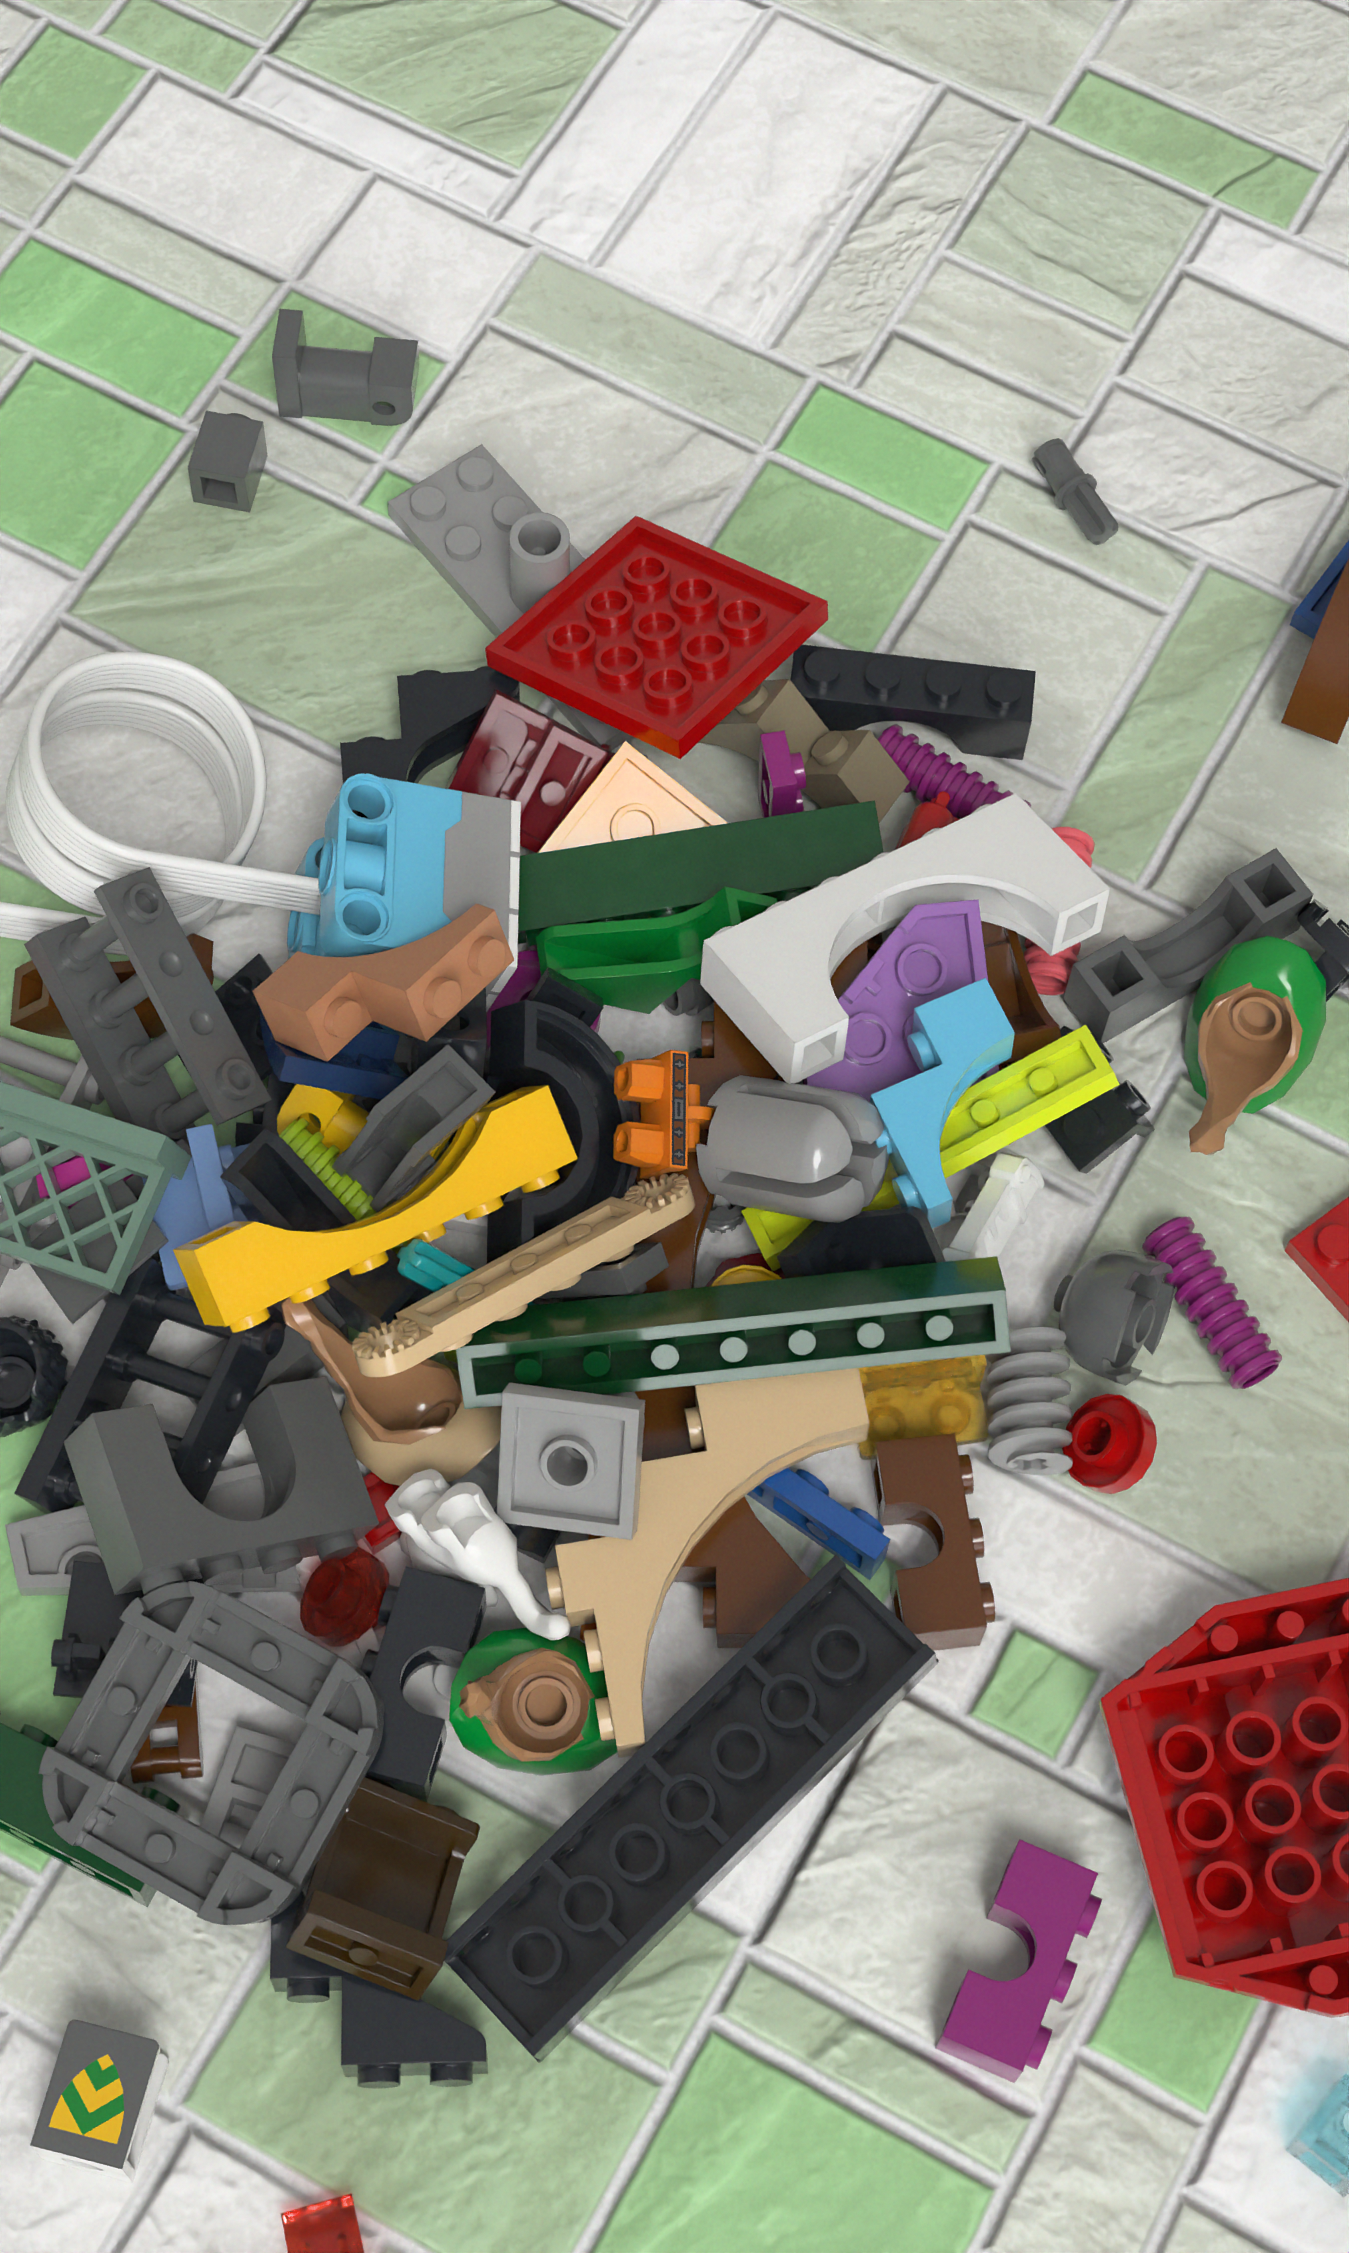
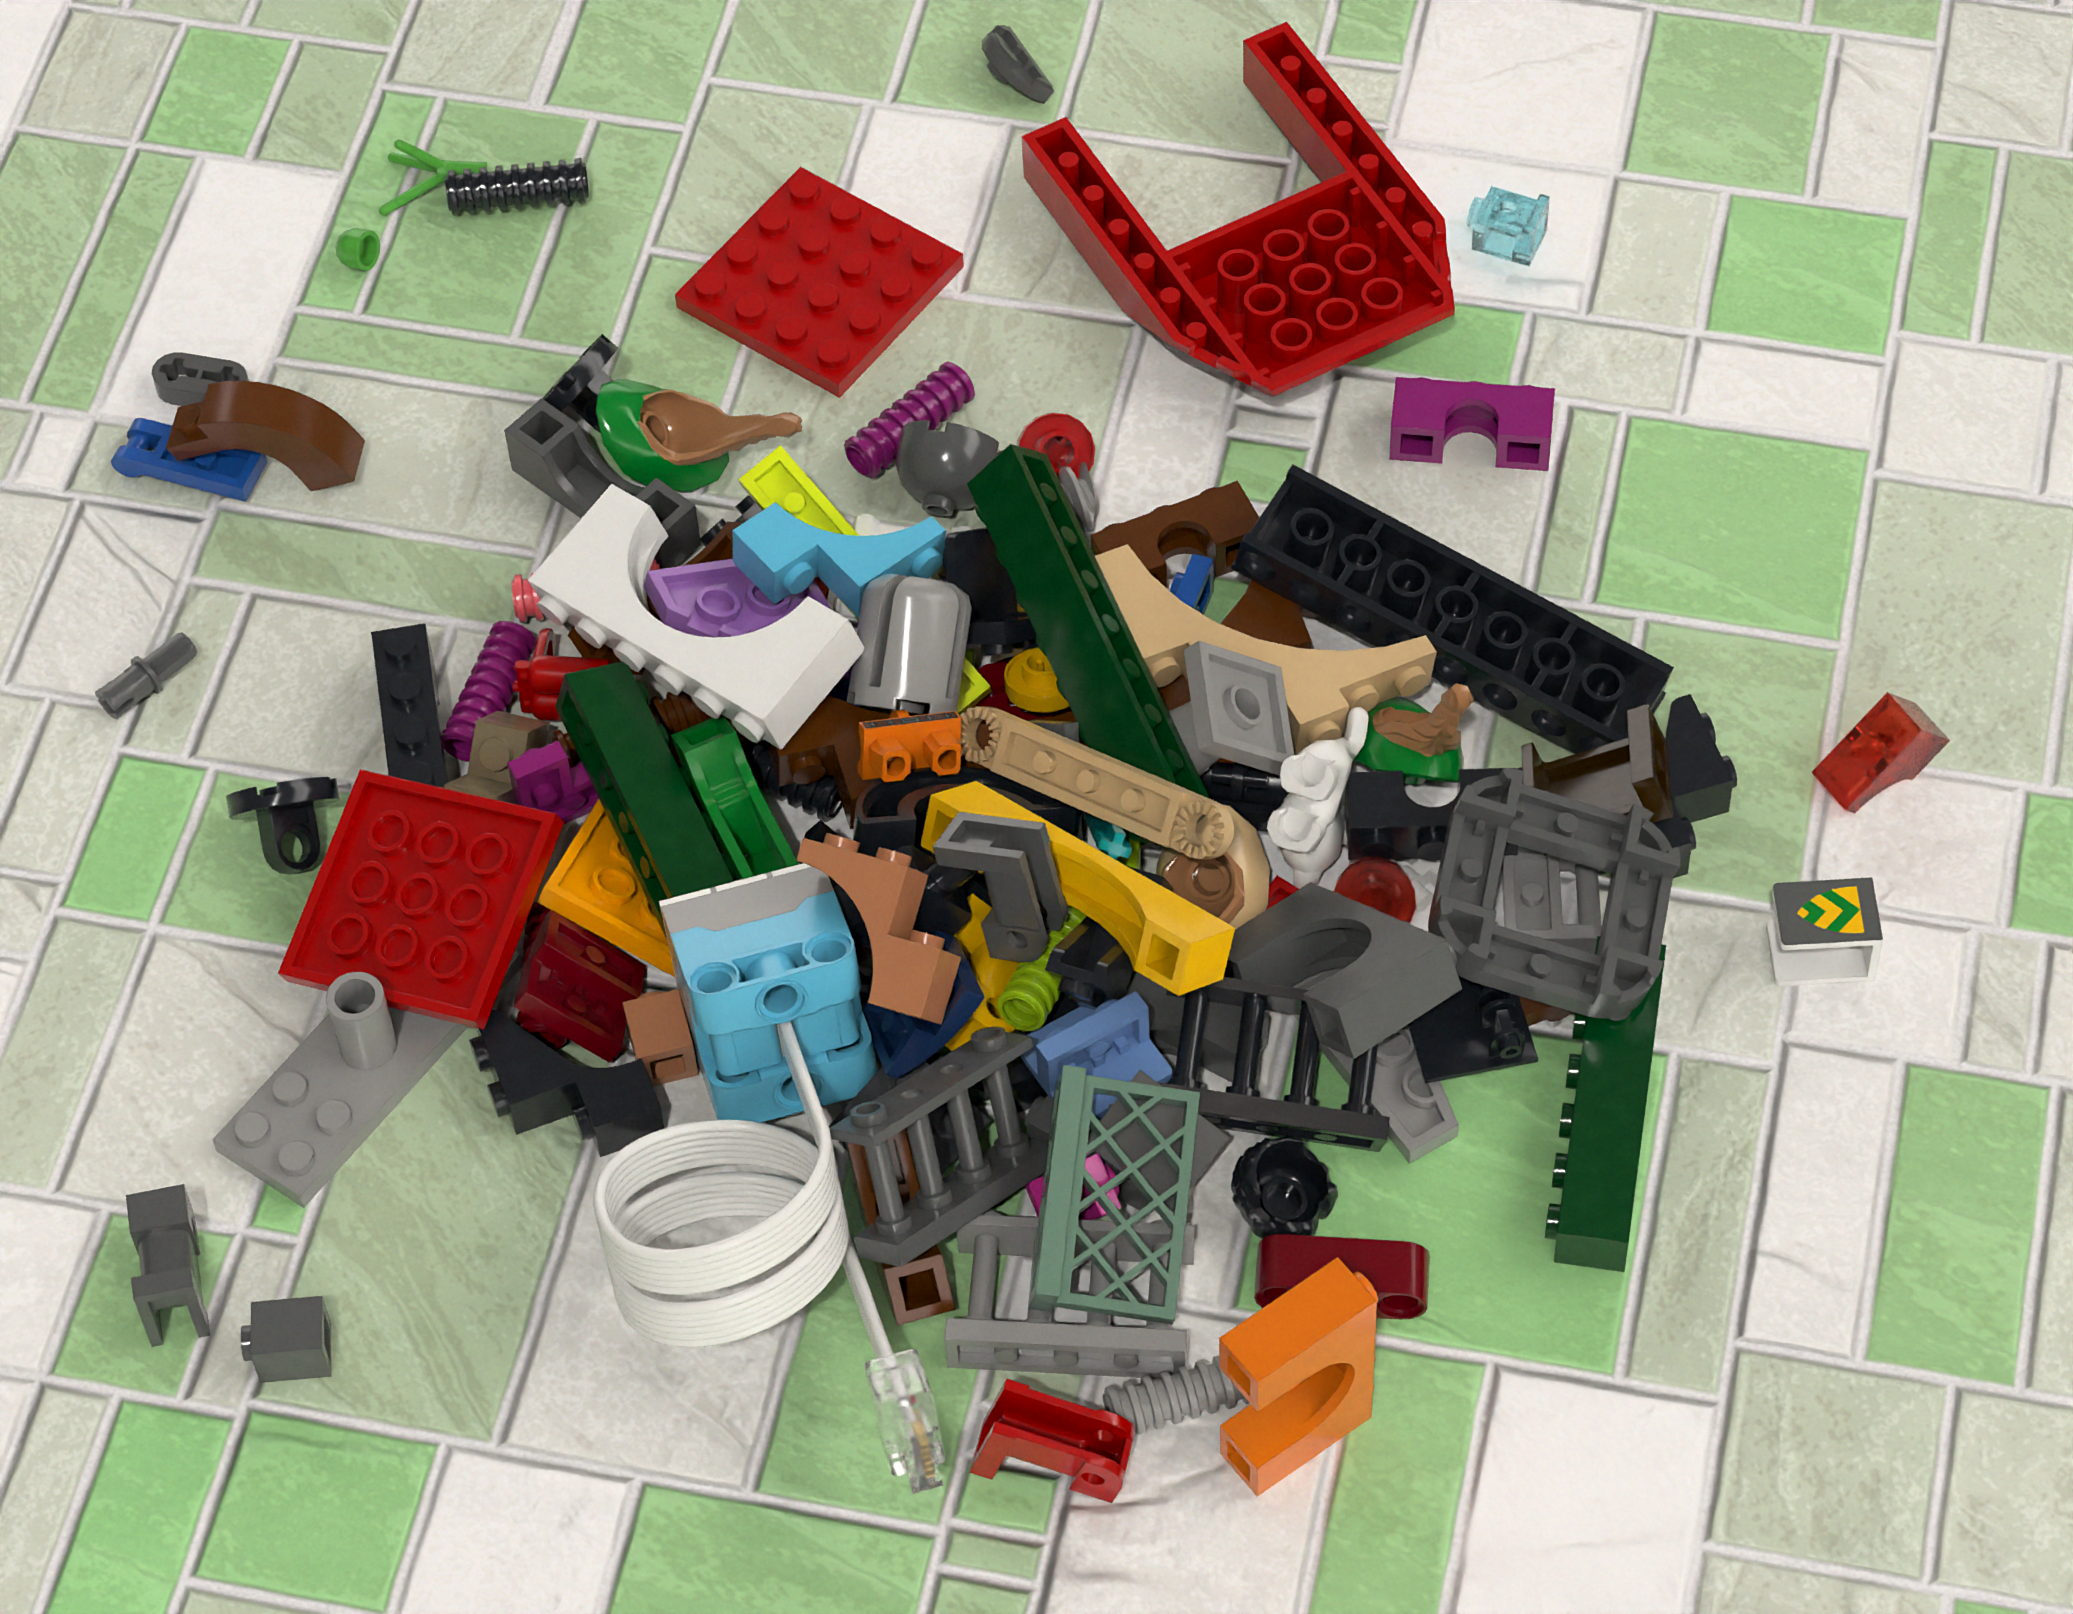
camera: 100 degrees left, 10 degrees down
none -> black tile [226,777,340,874]

